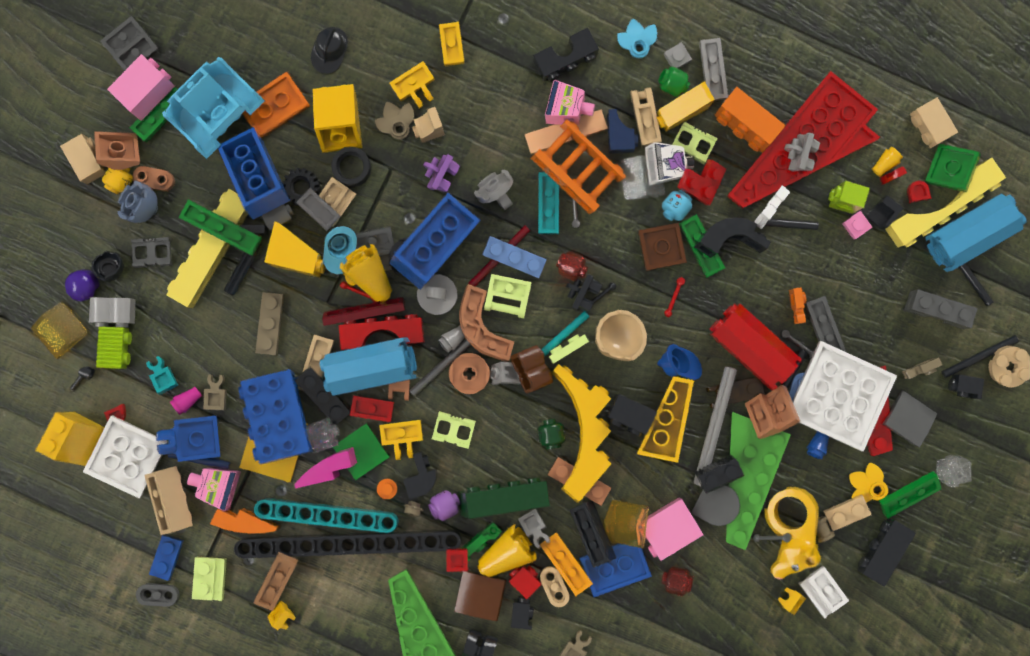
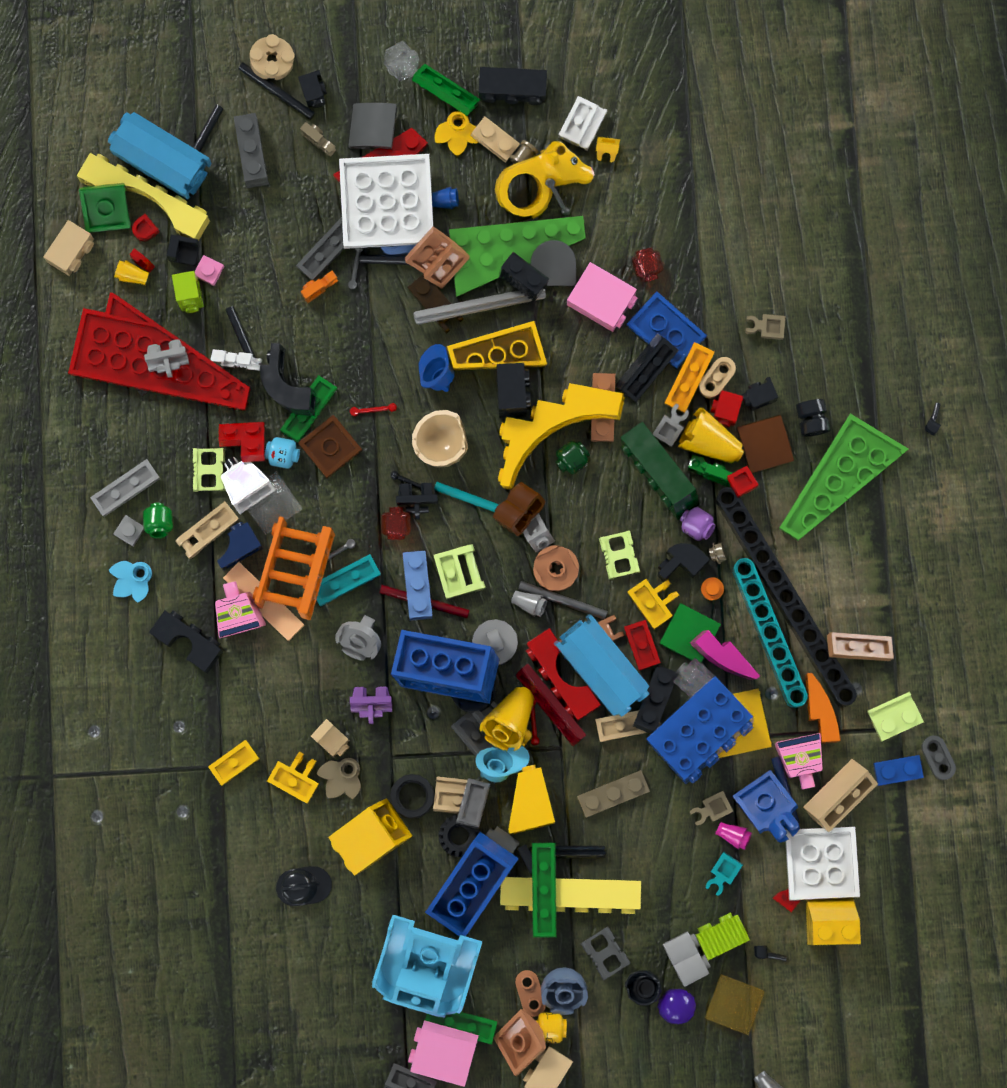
camera: 120 degrees left, 5 degrees down
orange tile [242,72,310,139] -> none
yellow tile [267,601,295,630] -> none
nougat plate [459,284,514,362] -> none
yellowish green plate [549,334,589,364] -> none
clear yellow slope [604,500,649,548] -> none
yellow slope [656,81,715,132] -> none
red brick [709,303,802,390] -> none
orange brick [715,87,786,153] -> none

